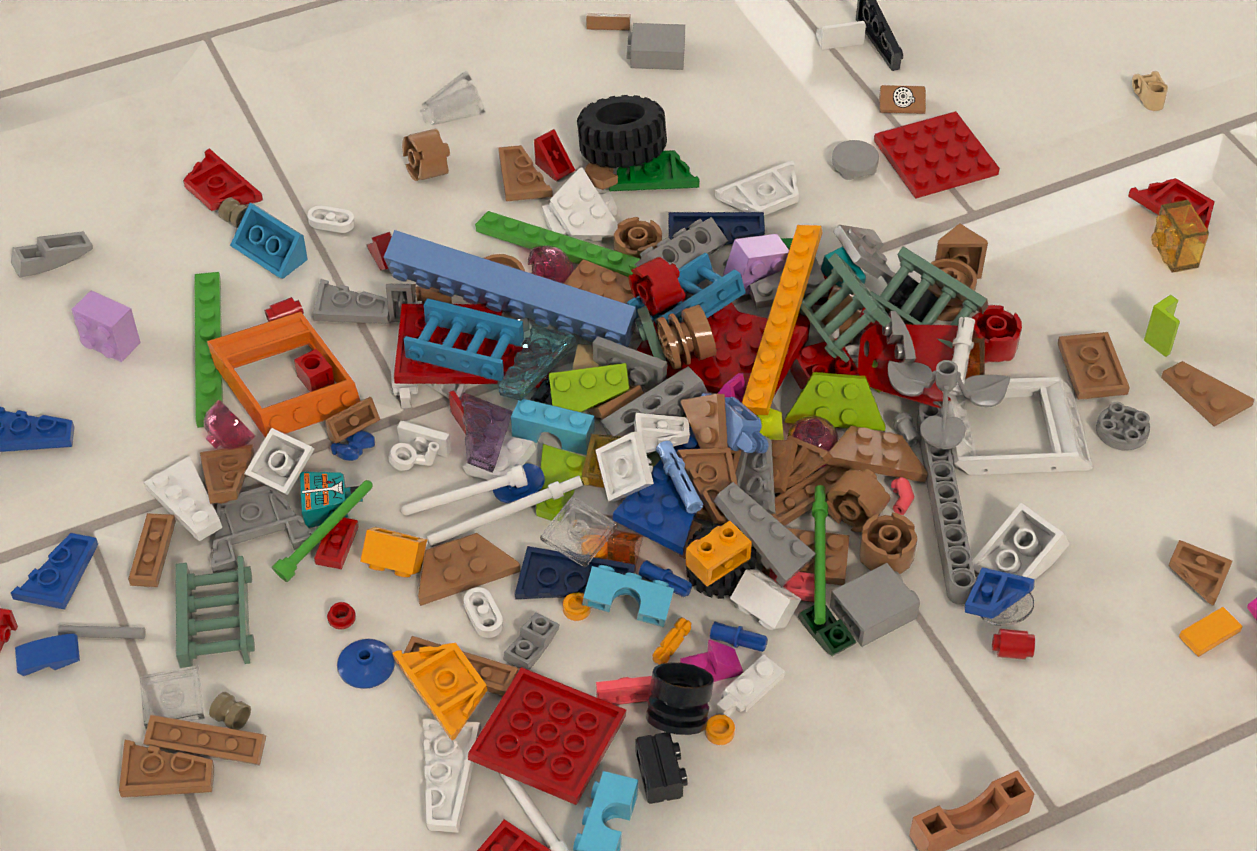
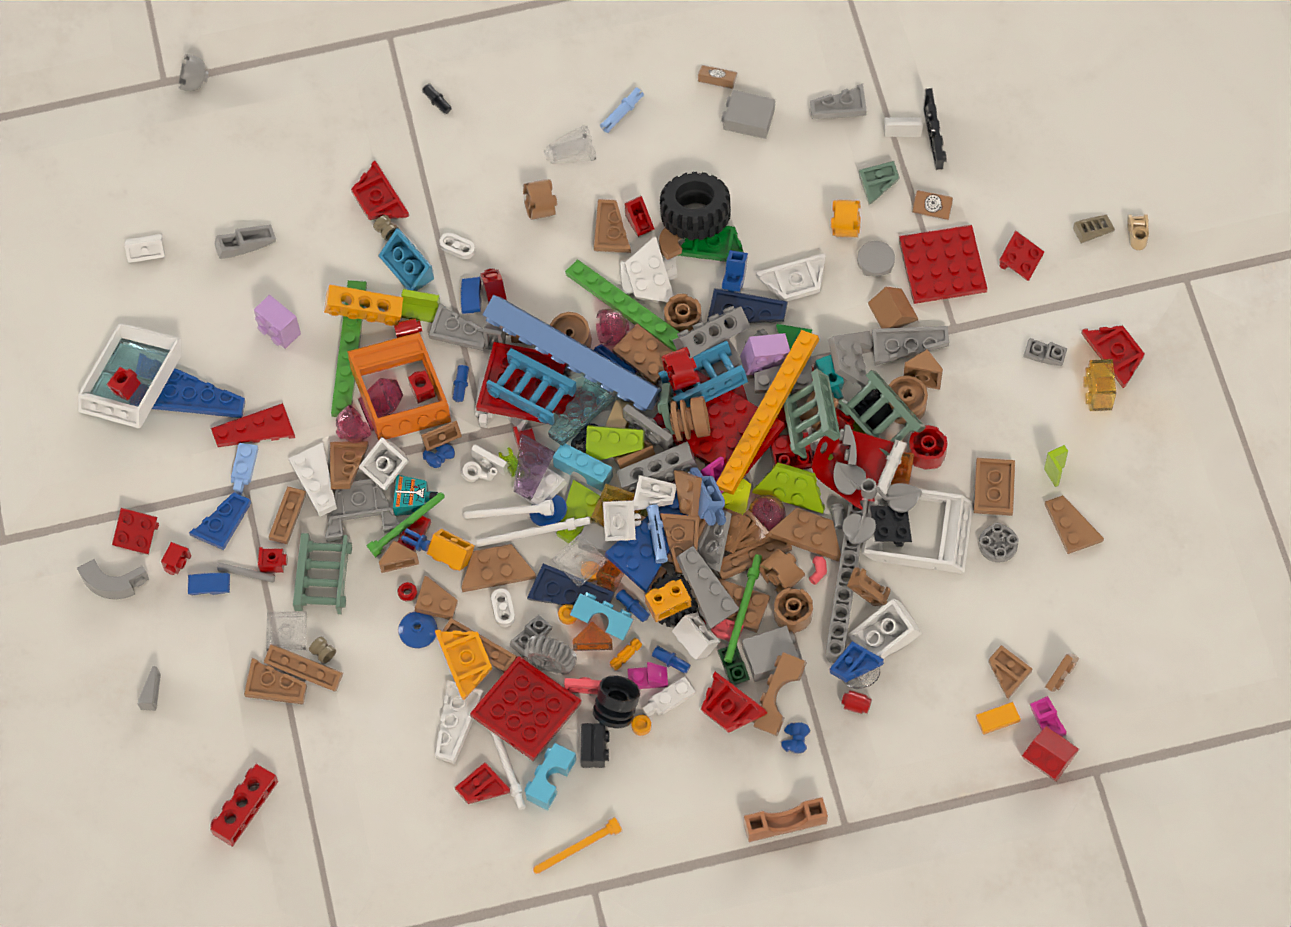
camera: 15 degrees right, 15 degrees up
none -> red wing [211,403,296,447]
none -> light blue hinge [231,443,258,495]
none -> red brick [258,547,288,573]
none -> light orange brick [324,284,403,326]
none -> clear pink slope [358,378,403,431]
none -> medium nougat slope [379,540,419,573]
none -> blue arm [400,528,431,552]
none -> lime panel [401,289,441,323]
none -> medium nougat wing [415,576,458,620]
none -> black axle [422,84,452,114]
none -> blue axle [453,365,470,402]
none -> blue slope [461,277,482,314]
none -> clear neon green plate [498,447,524,482]
none -> light grey gear [524,635,577,675]
none -> clear orange slope [573,621,613,651]
none -> light blue pin [600,88,644,133]
none -> red wing [701,671,767,733]
none -> blue brick [722,250,748,292]
none -> medium nougat arch [752,652,807,737]
none -> blue piece [781,722,811,754]
none -> light grey wing [810,84,867,119]
none -> light orange brick [831,200,861,238]
none -> medium nougat hinge [847,567,891,606]
none -> sand green wing [858,161,899,204]
none -> medium nougat slope [868,287,918,329]
none -> black hinge [870,505,912,547]
none -> light grey wing [872,326,949,366]
none -> red hinge [999,231,1044,281]
none -> light grey slope [1023,338,1068,366]
none -> dark tan slope [1073,214,1115,243]

